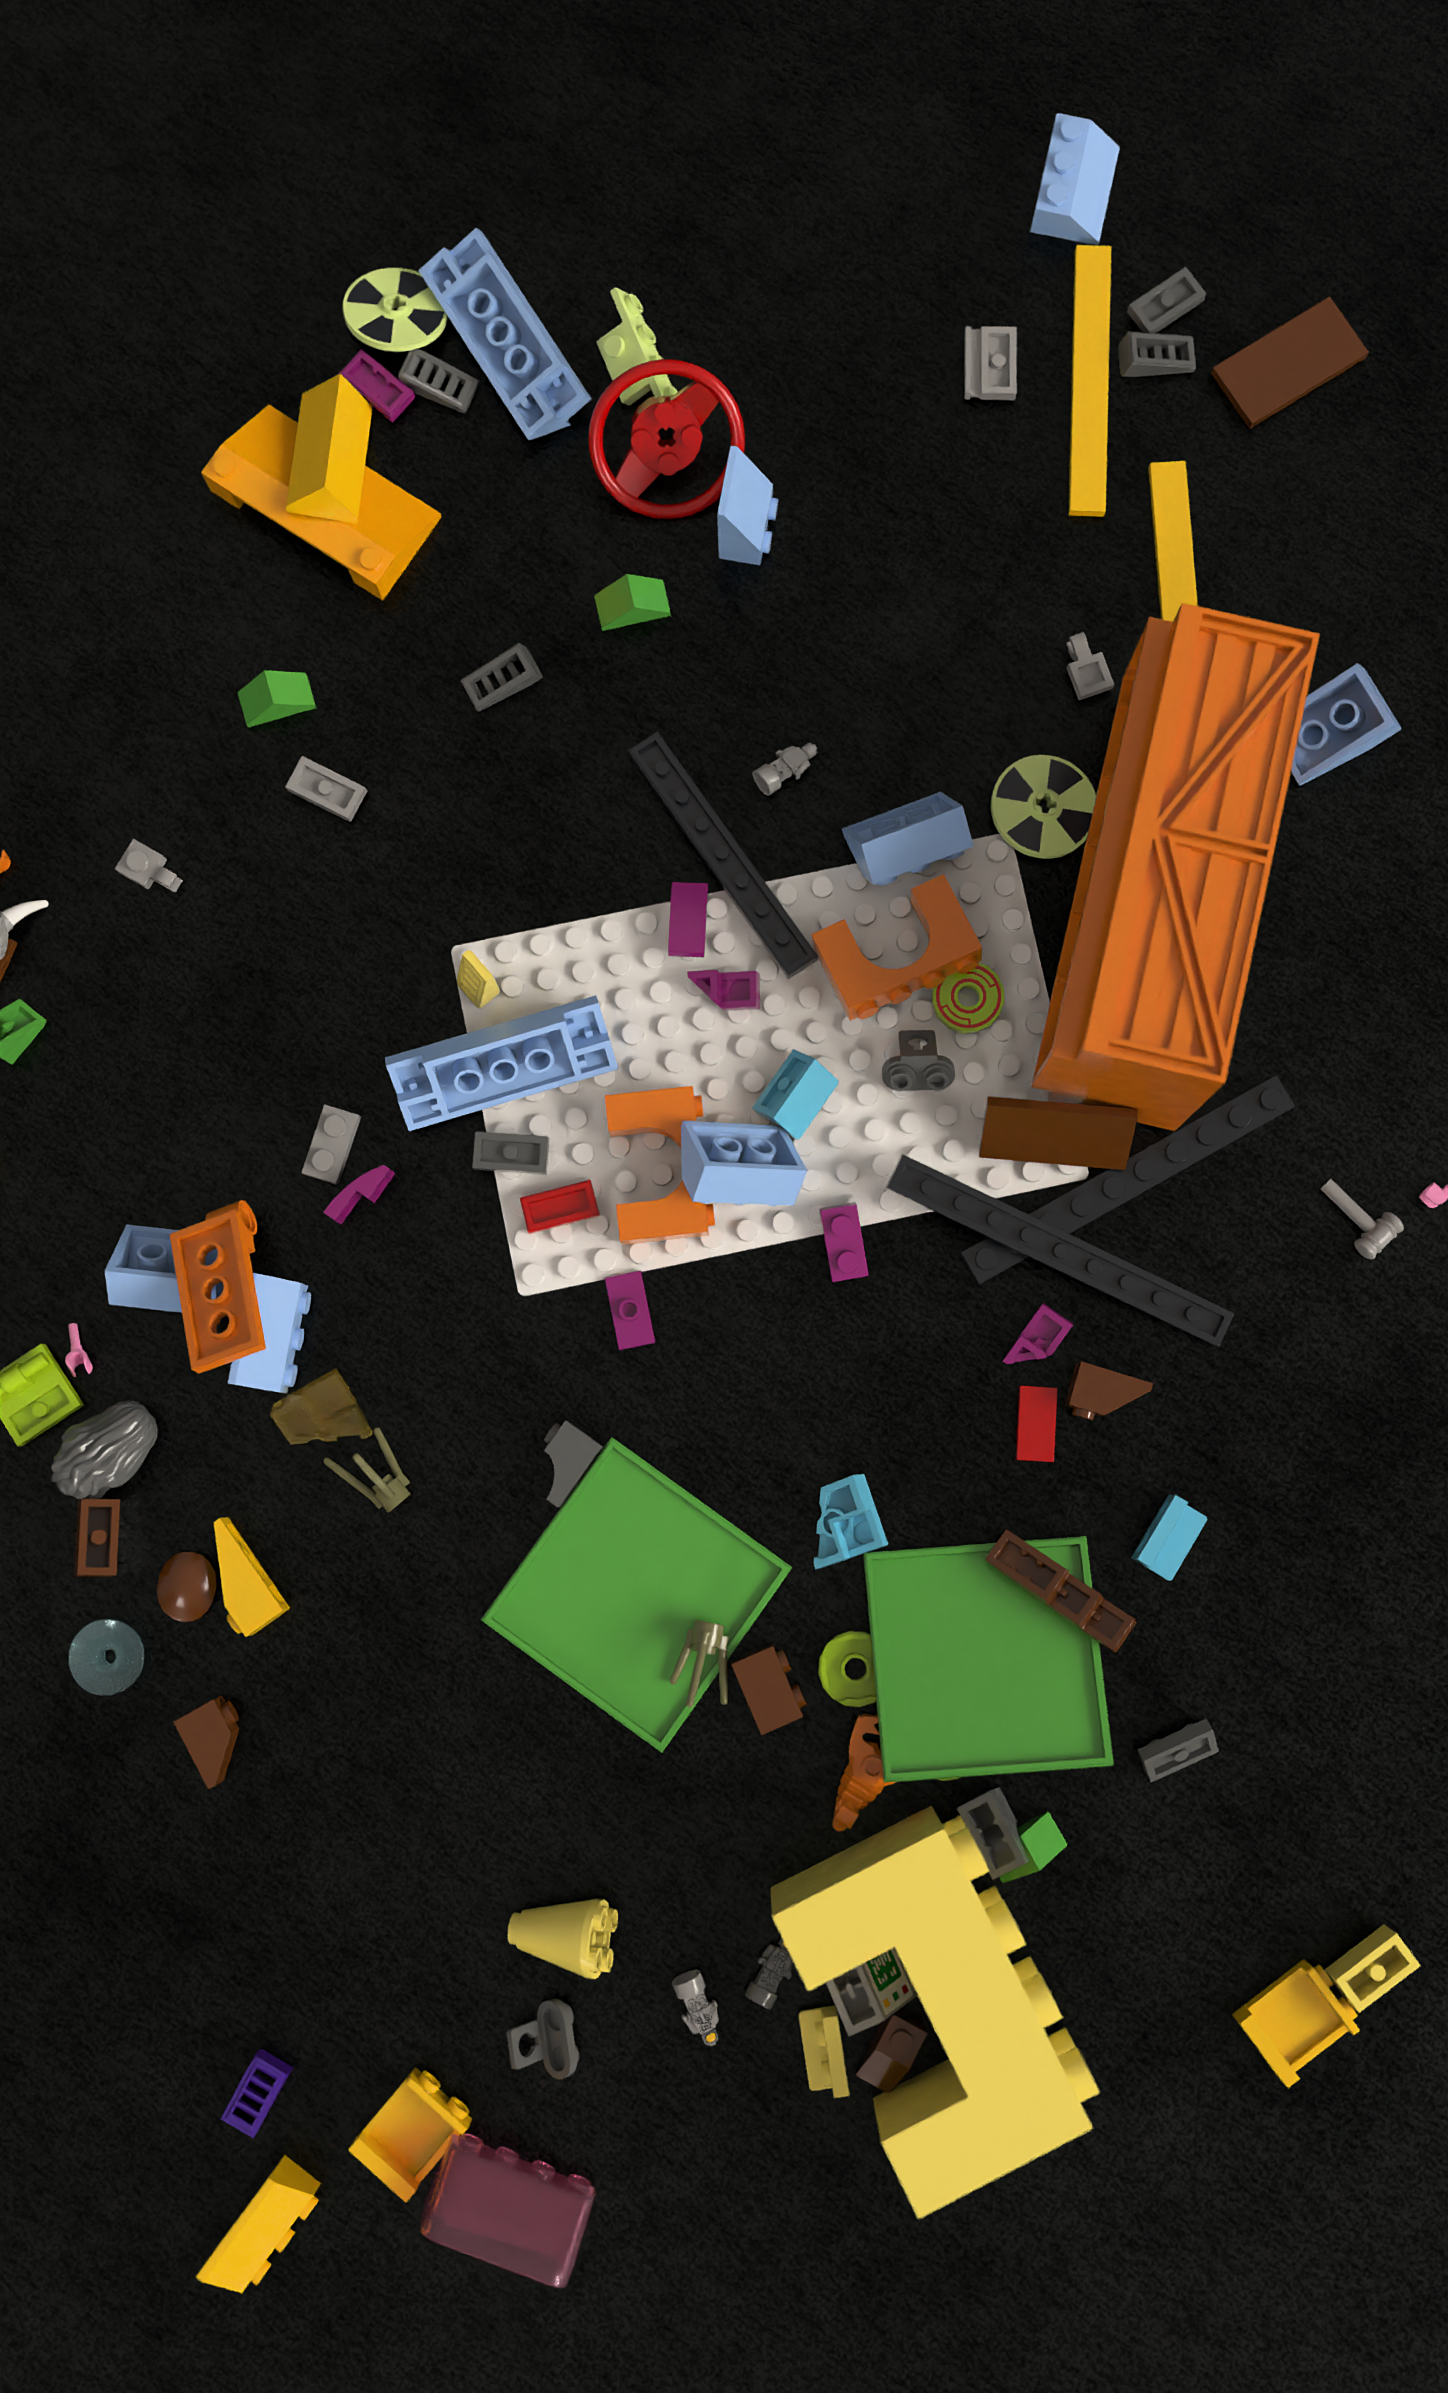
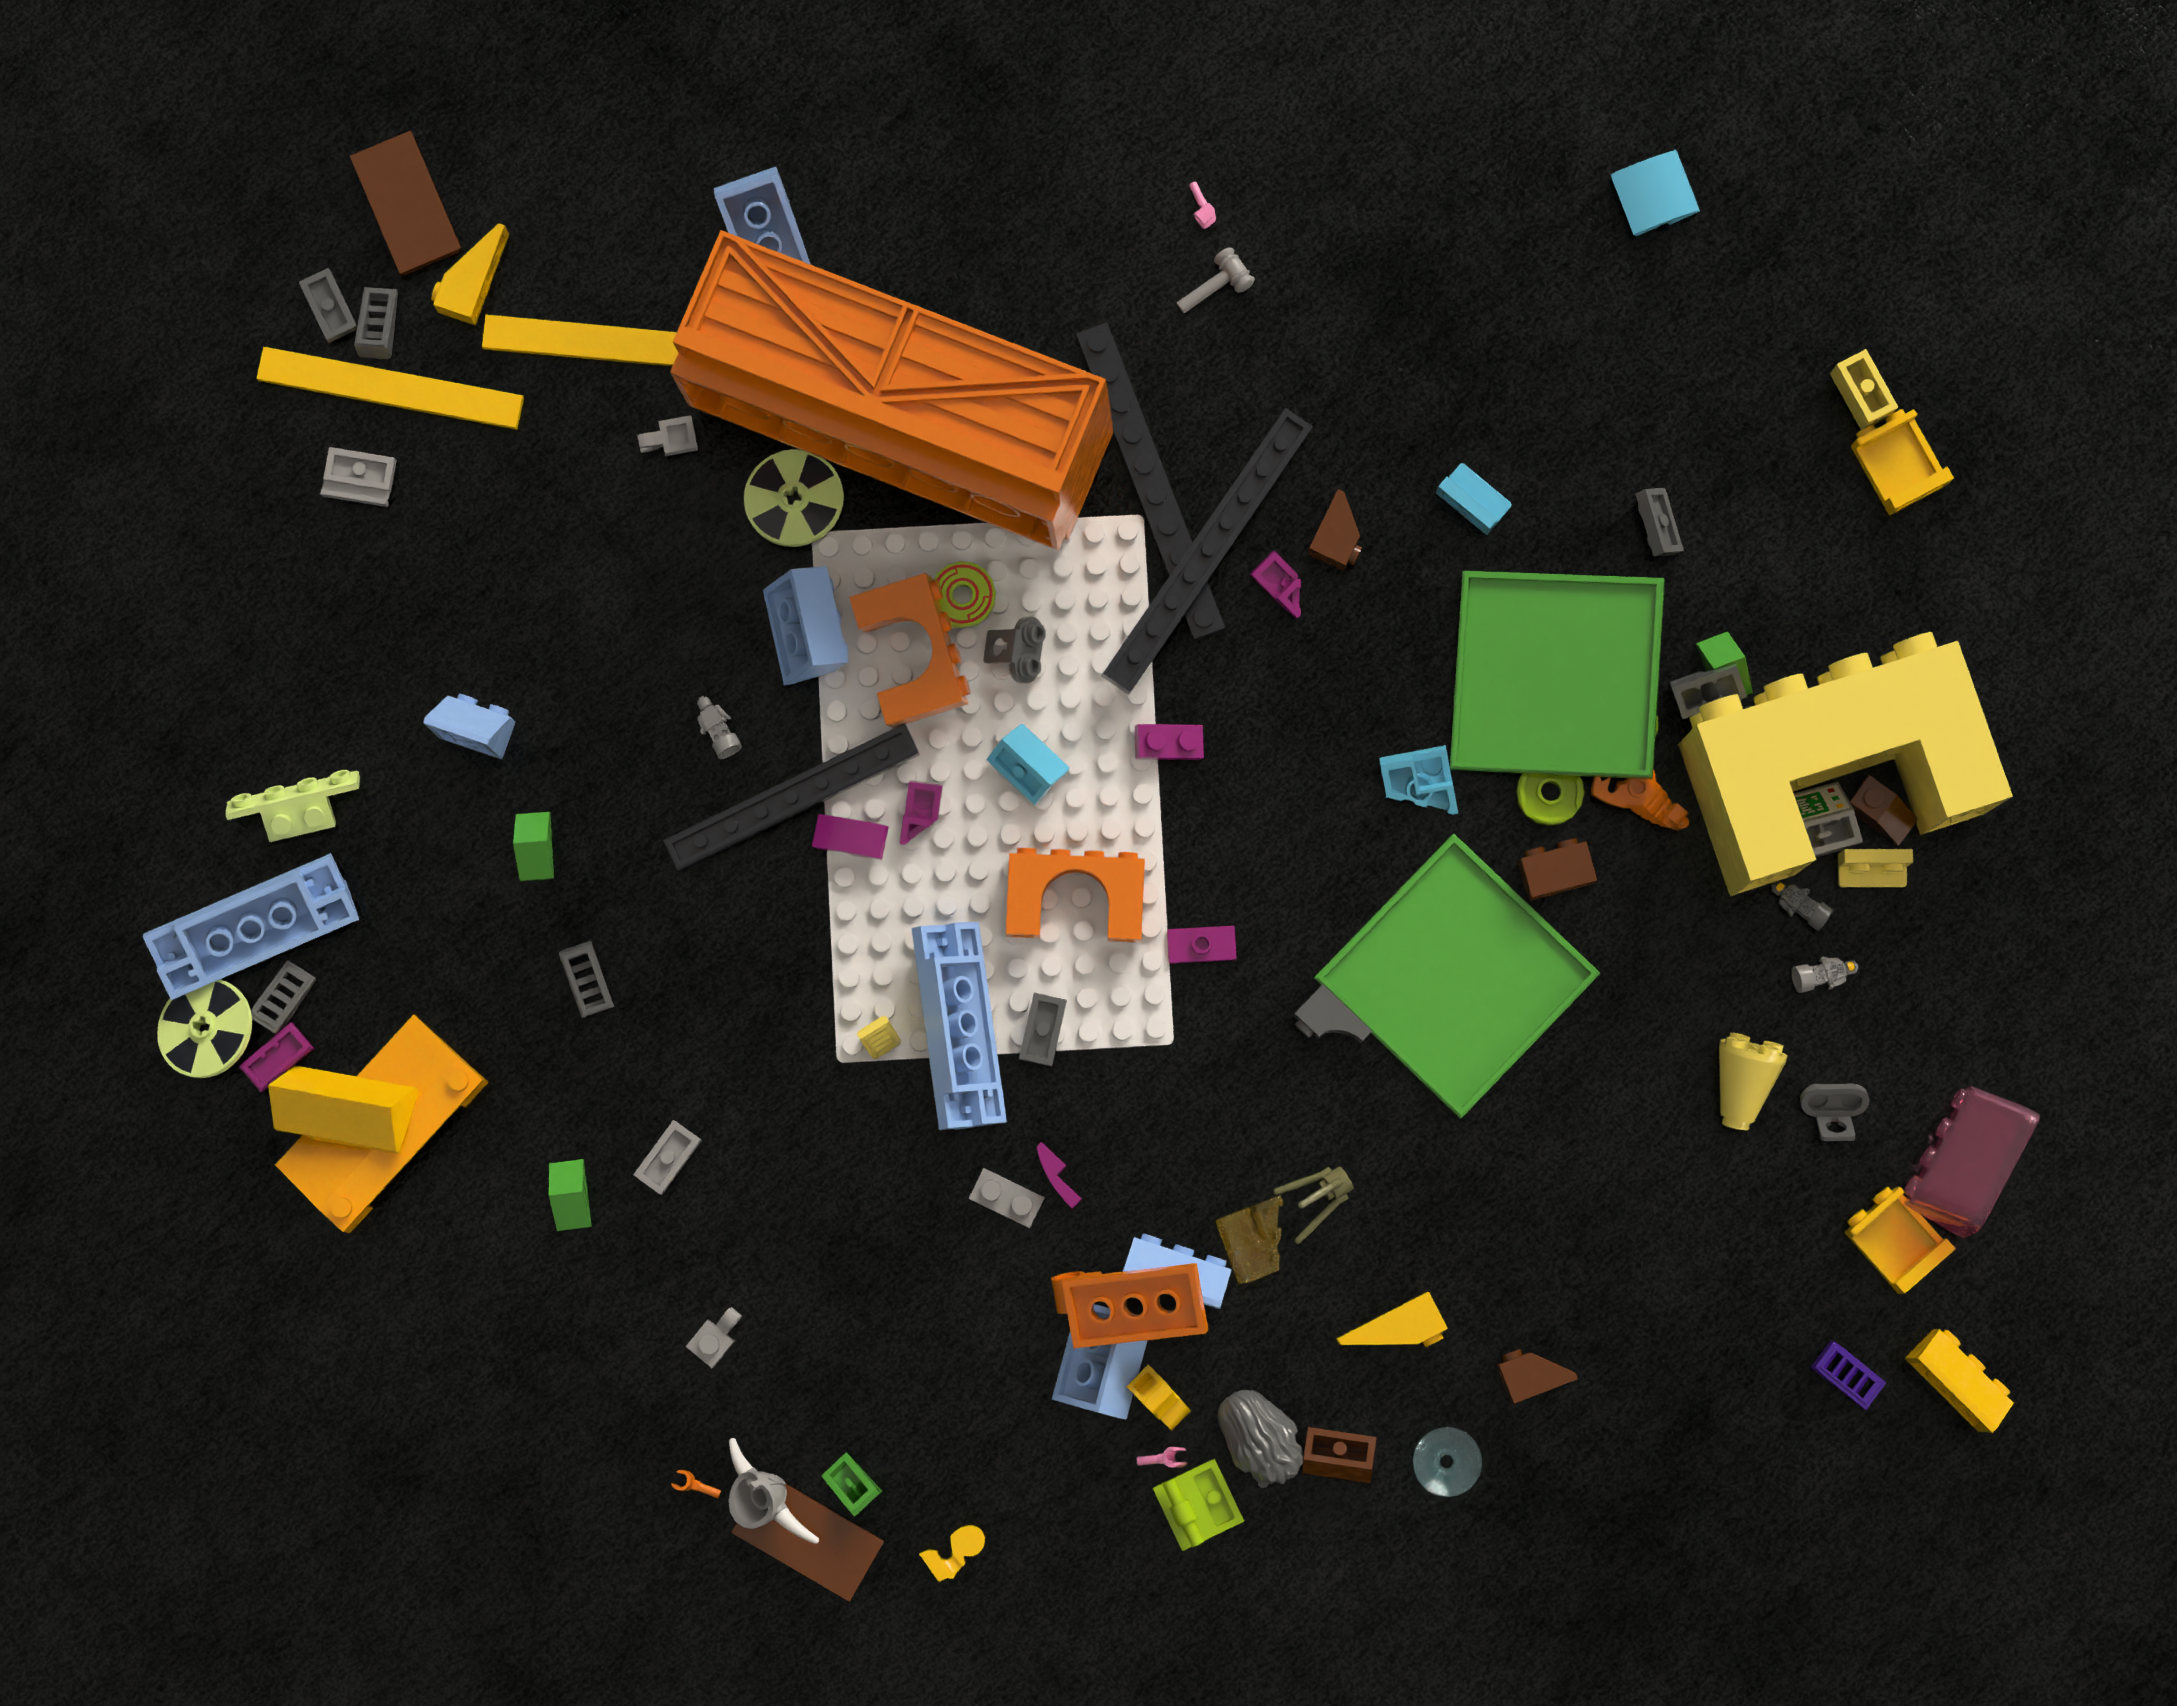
camera: 85 degrees left, 0 degrees up
reddish brown hat [157,1552,216,1622] -> none
red tile [520,1180,600,1235] -> none
red piece [588,359,745,519] -> none
olive plant [670,1620,729,1707] -> none
light blue slope [681,1121,807,1206] -> none
reddish brown tile [979,1096,1138,1170] -> none
reddish brown slope [985,1529,1137,1654] -> none
red tile [1015,1386,1057,1462] -> none
light blue slope [1030,113,1120,246] -> none
none -> yellow slope [431,223,509,325]
none -> yellow leg [1126,1365,1191,1431]

